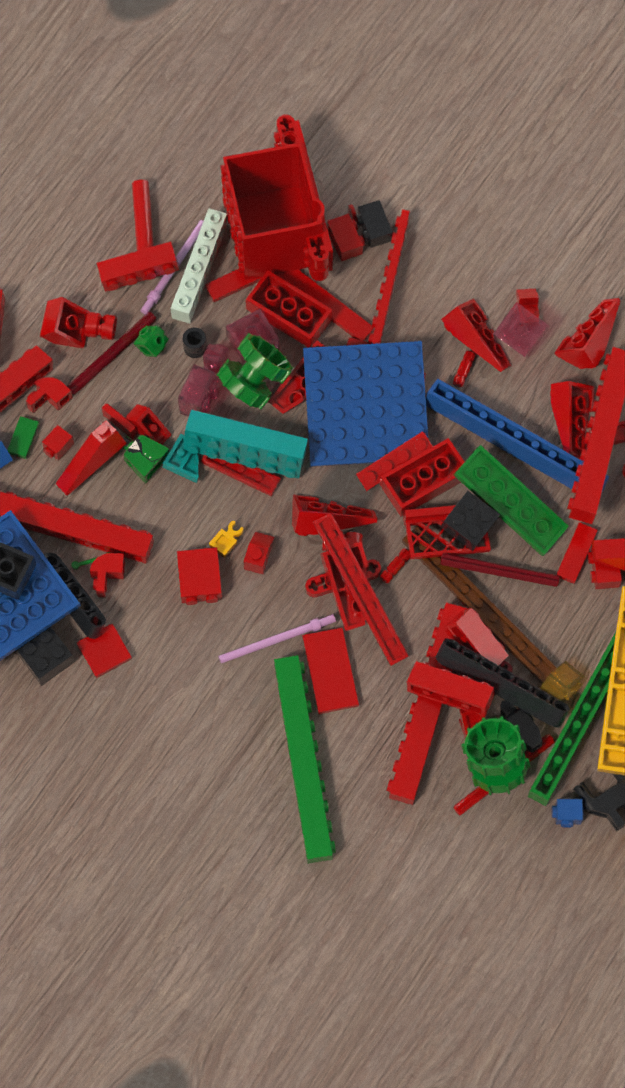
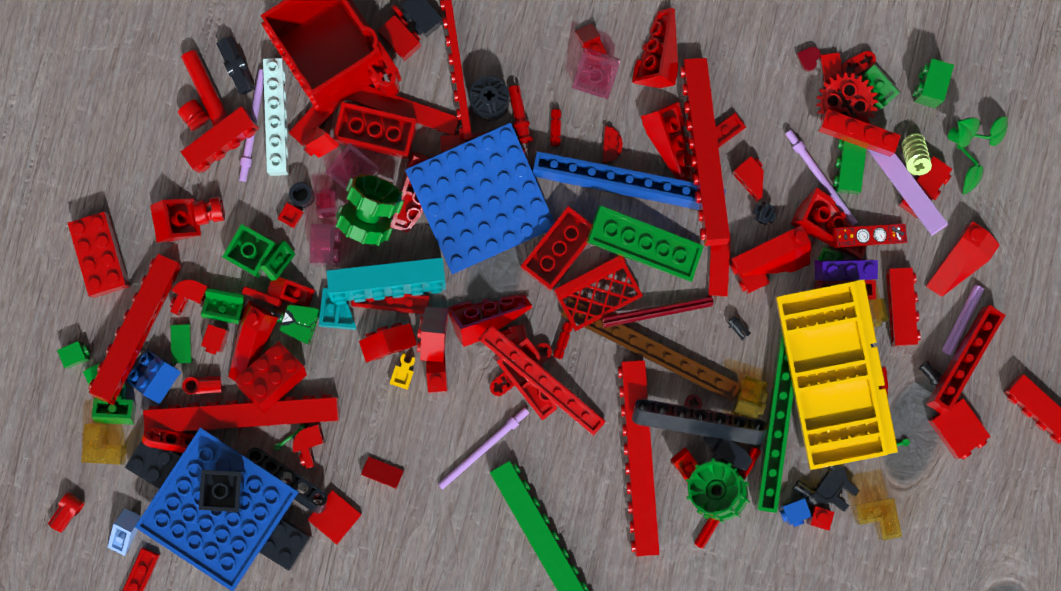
camera: 20 degrees left, 15 degrees up
dark red axle [67,312,156,395] -> none
green brick [134,326,169,357] -> none
red brick [177,547,222,605] -> none
red tile [302,628,359,714] -> none
red plate [356,431,433,491] -> none
red brick [407,661,494,718] -> none
red wedge [441,298,511,372] -> none
black brick [441,490,500,551] -> none
brick [446,608,509,665] -> none
none -> red piece [177,99,210,131]
none -> red piece [182,376,222,395]
none -> green bracket [201,288,245,324]
none -> black piece [216,37,255,95]
none -> green brick [222,224,277,278]
none -> red brick [235,341,307,413]
none -> green plate [260,240,296,281]
none -> red plate [278,203,304,229]
none -> red slope [301,126,339,158]
none -> red brick [359,322,417,363]
none -> red slope [360,457,404,489]
none -> red brick [417,306,448,362]
none -> black wheel [469,76,510,121]
none -> red pin [508,85,533,144]
none -> red tile [602,125,623,164]
none -> black pin [727,315,751,341]
none -> red brick [807,506,835,531]

